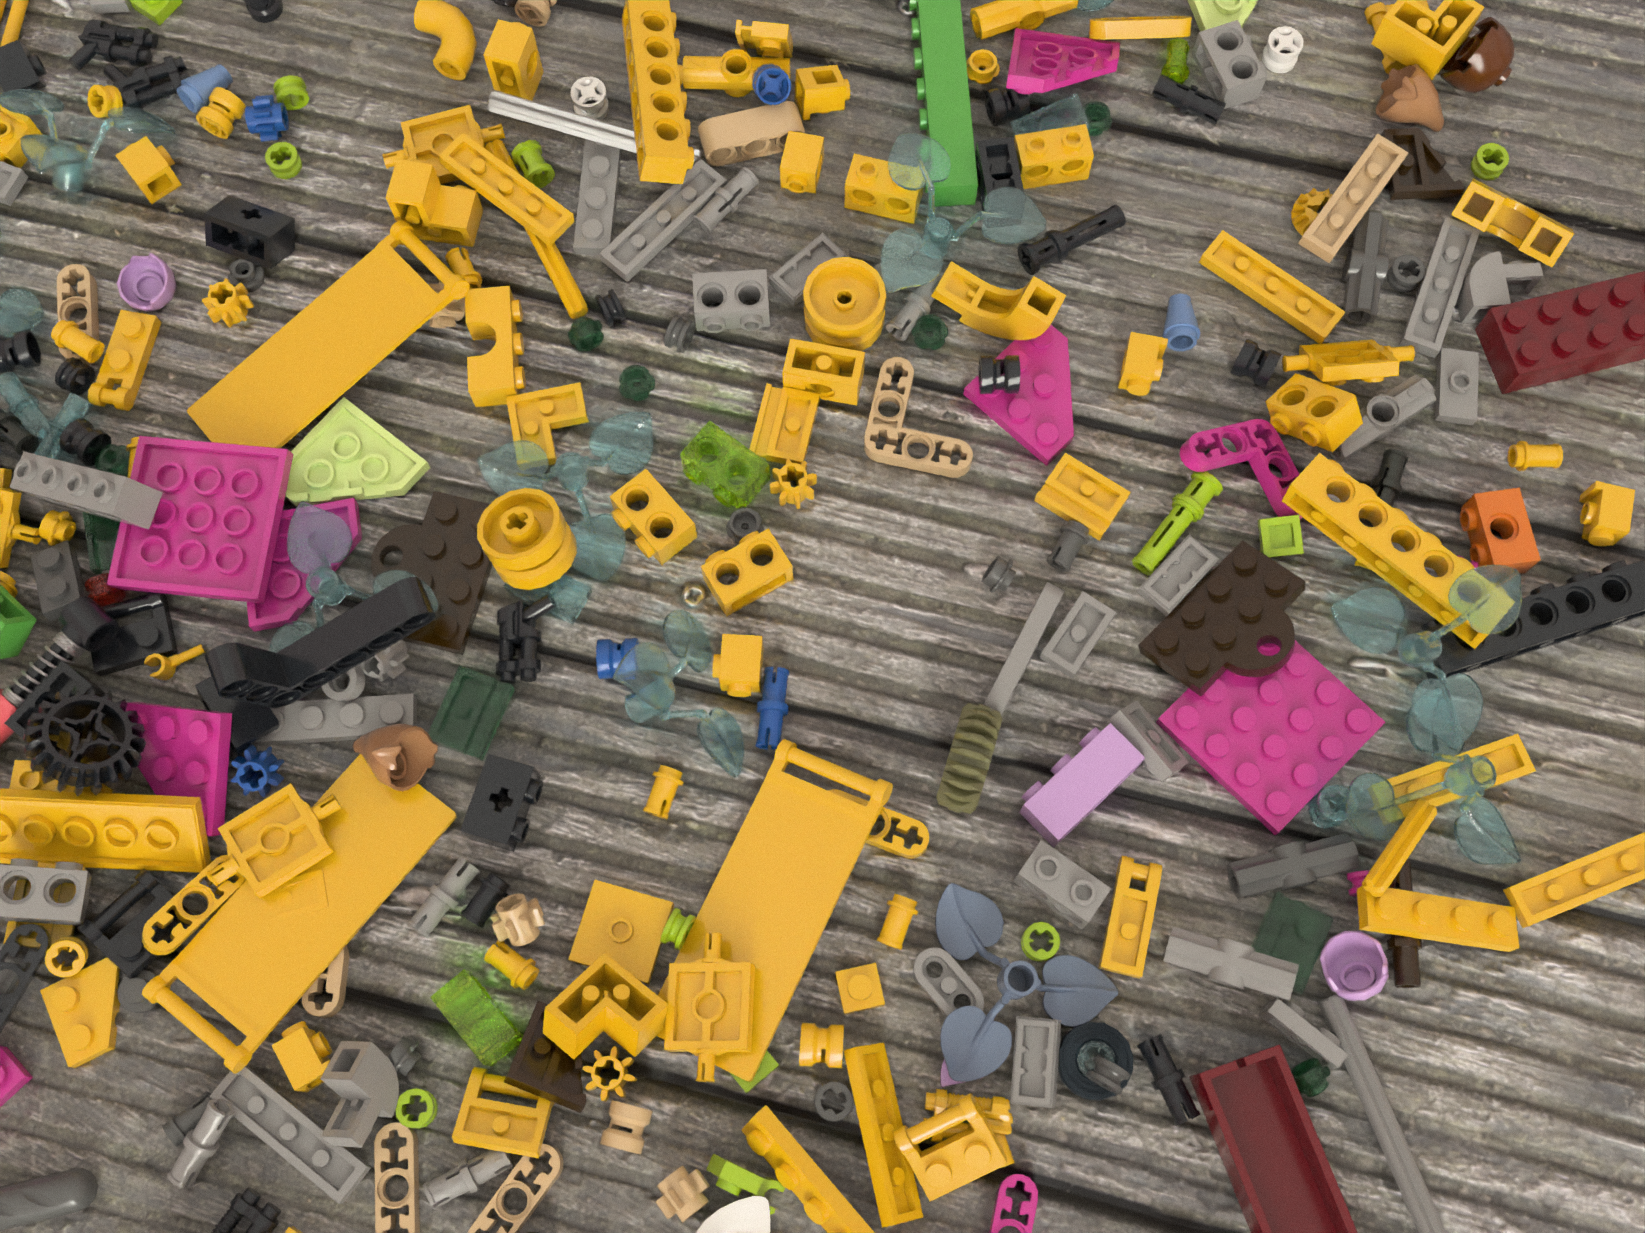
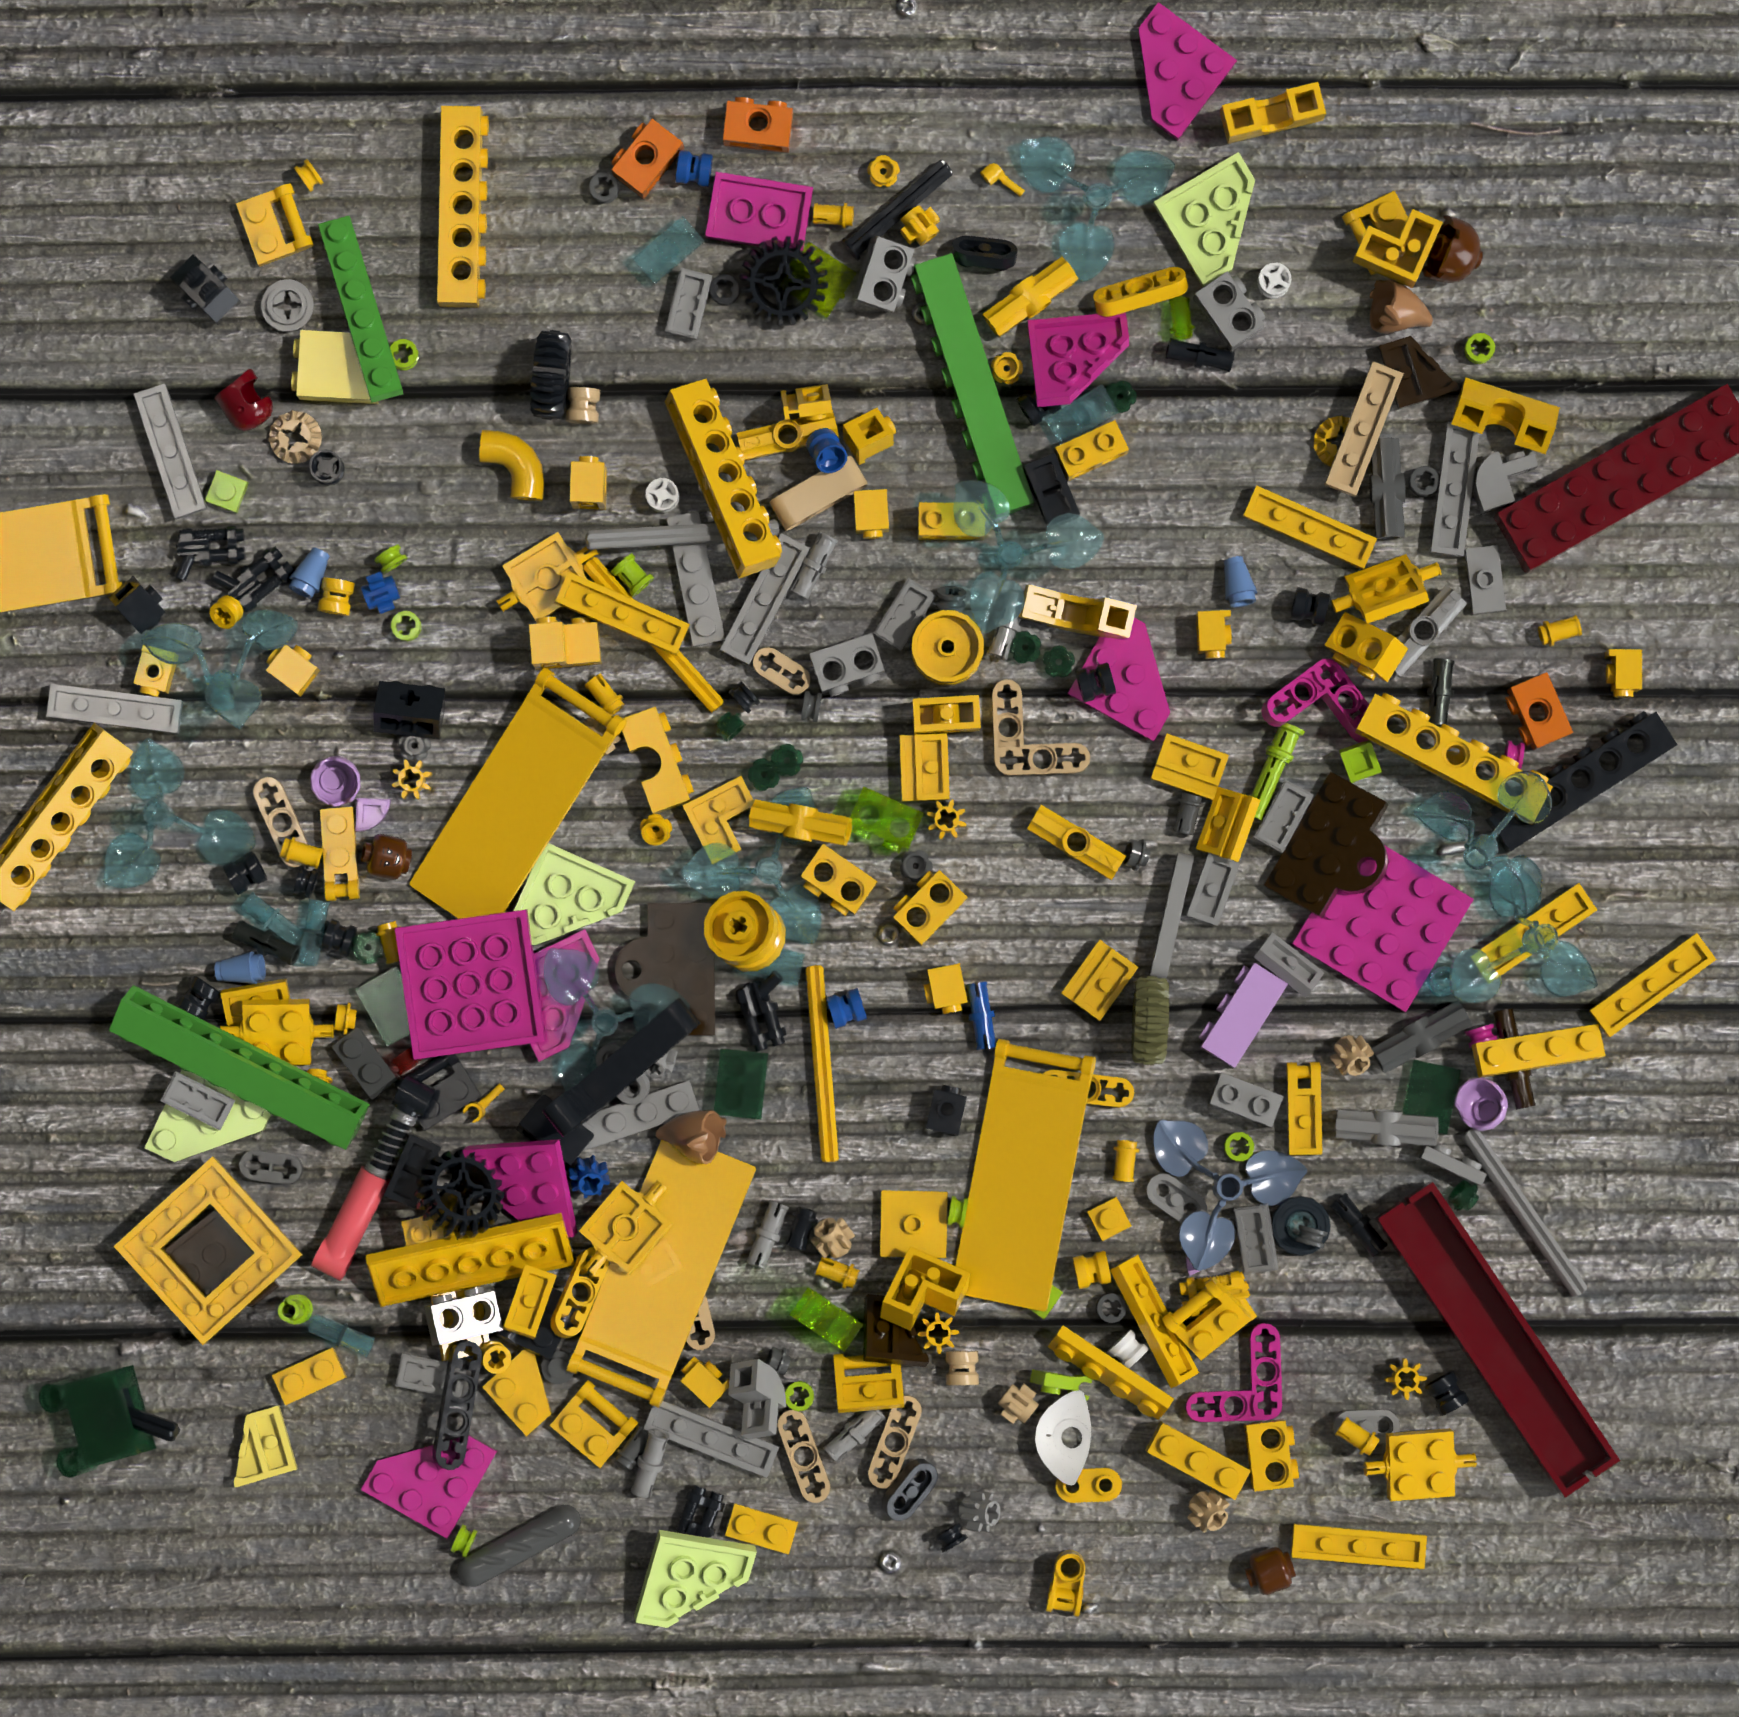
camera: 15 degrees left, 15 degrees up
light grey brick [9,451,163,529] -> none
black brick [460,754,543,852] -> none
clear light blue plant [613,609,744,778] -> none
yellow pin [643,765,684,820] -> none
yellow plate [664,932,755,1082] -> none
black pin [1017,204,1126,275] -> none
yellow axle [1362,800,1437,897] -> none
none -> lavender tile [355,798,391,832]
none -> reddish brown head [361,834,412,880]
none -> yellow plate [503,1264,557,1340]
none -> yellow plate [549,1380,639,1468]
none -> yellow plate [640,814,672,846]
none -> clear green plate [748,758,780,791]
none -> yellow piece [749,799,852,846]
none -> tan beam [753,647,811,695]
none -> yellow axle [806,965,839,1162]
none -> black brick [926,1085,967,1136]
none -> yellow piece [1027,804,1126,880]
none -> clear green plate [1042,645,1075,678]
none -> yellow plate [1061,939,1139,1021]
none -> white wheel [1107,1329,1149,1368]
none -> yellow plate [1196,787,1261,862]
none -> tan gear [1330,1035,1374,1076]

